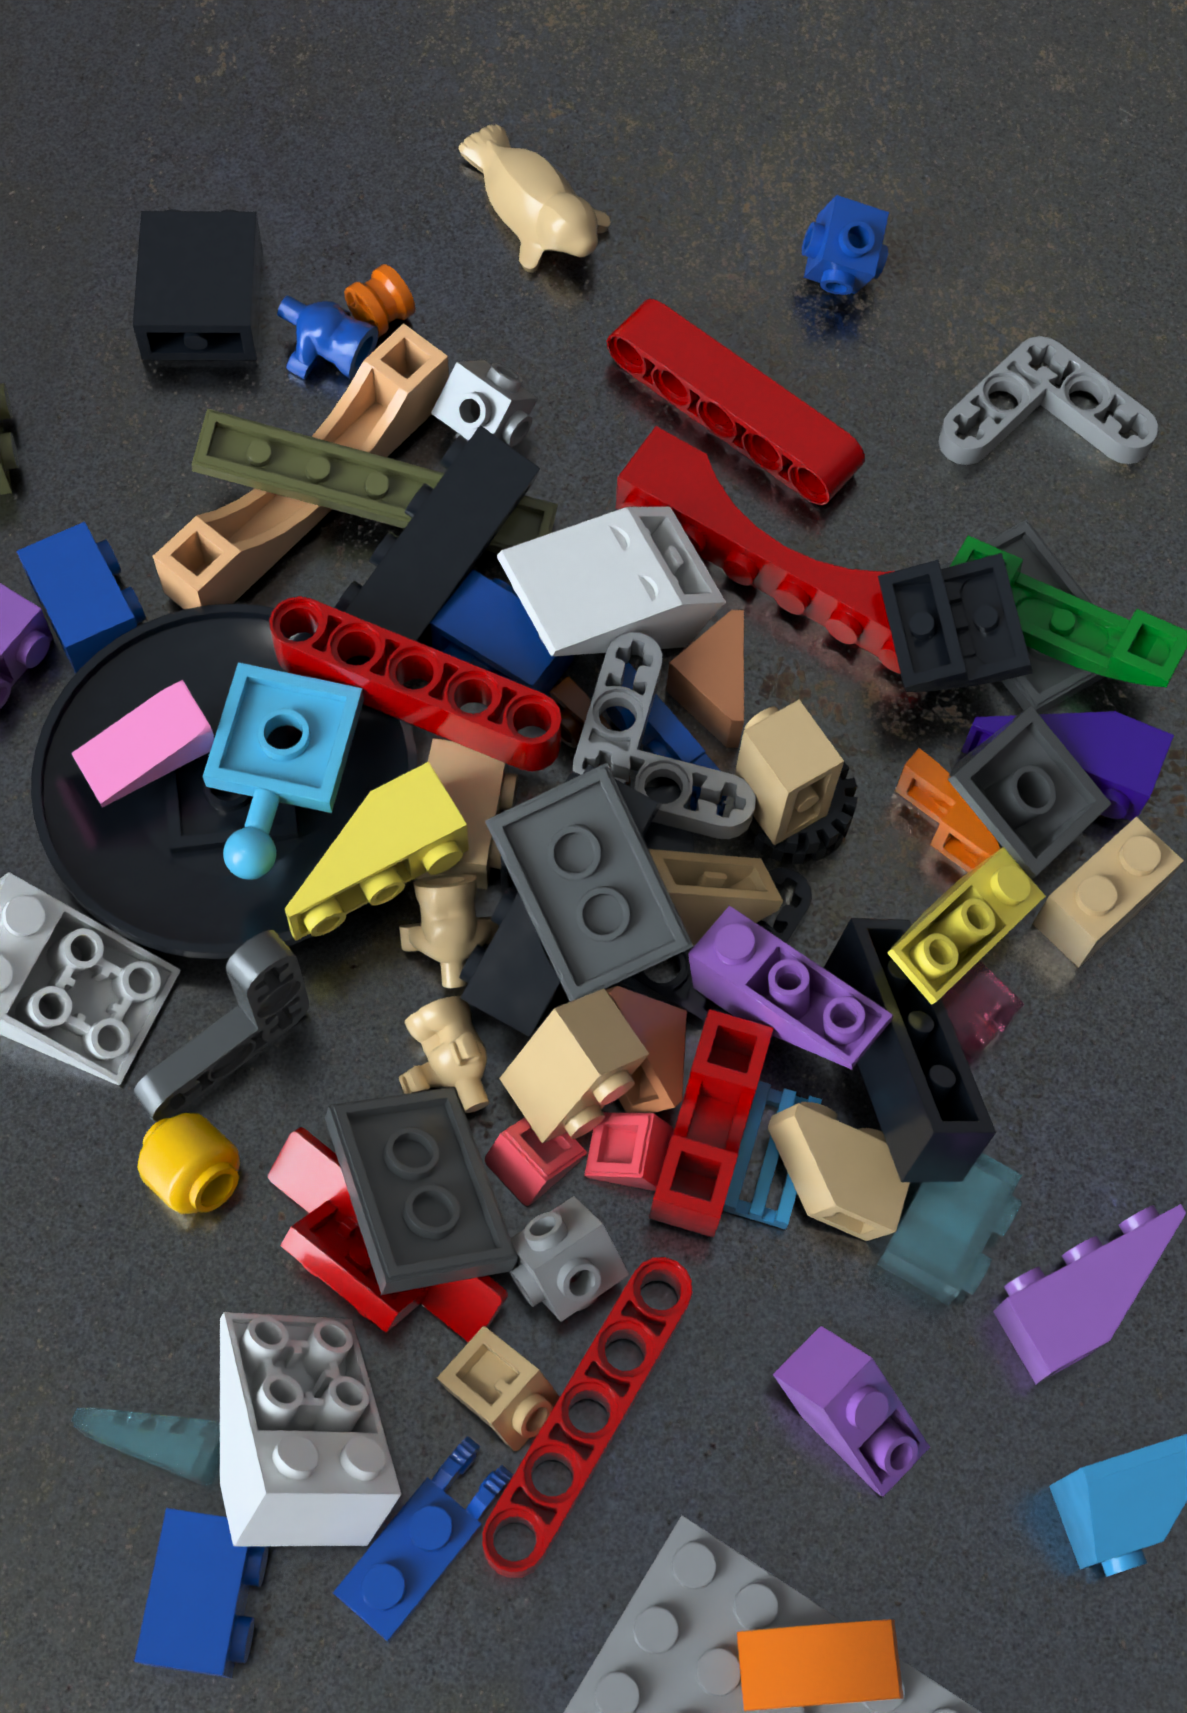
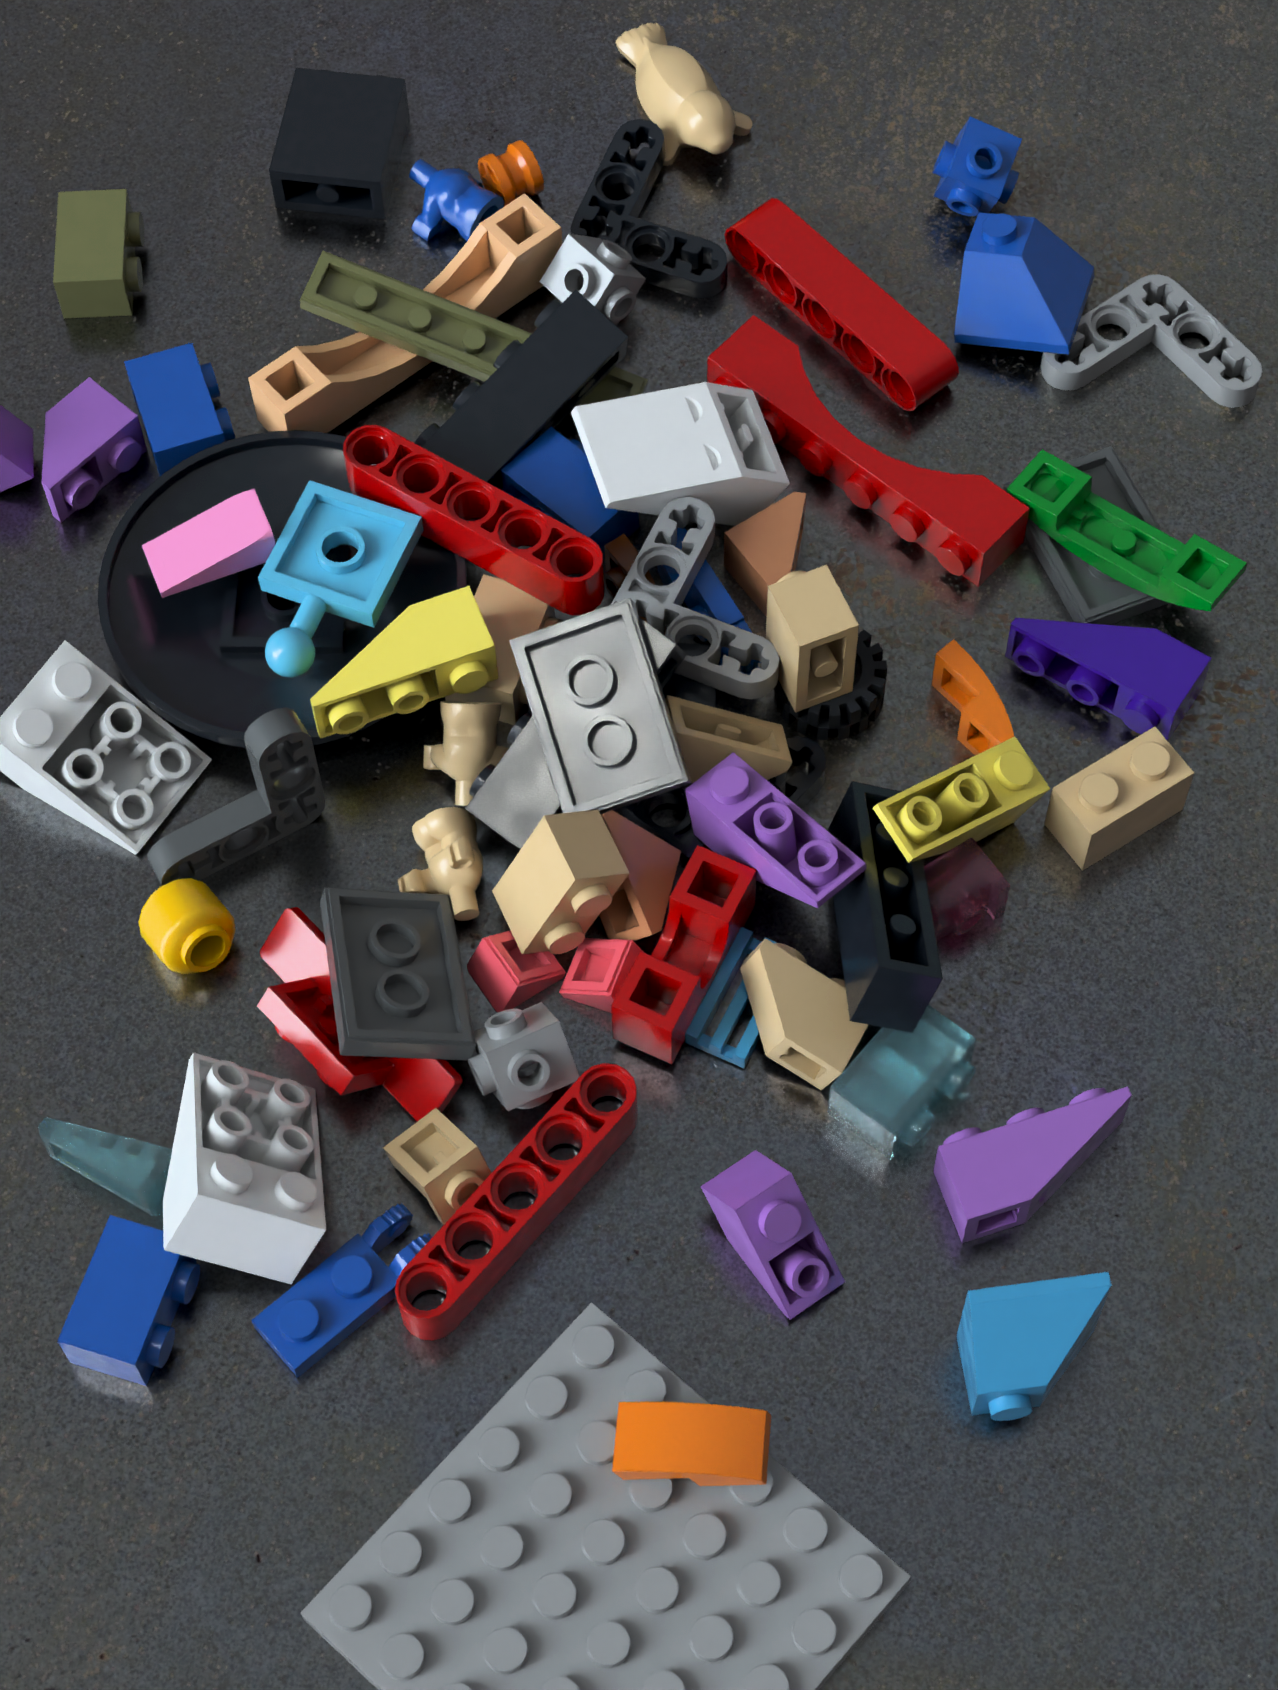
camera: 15 degrees right, 5 degrees down
black slope [878,553,1033,692] -> none
dark grey slope [948,706,1111,879] -> none
none -> black beam [570,119,728,299]
none -> blue slope [954,212,1095,355]

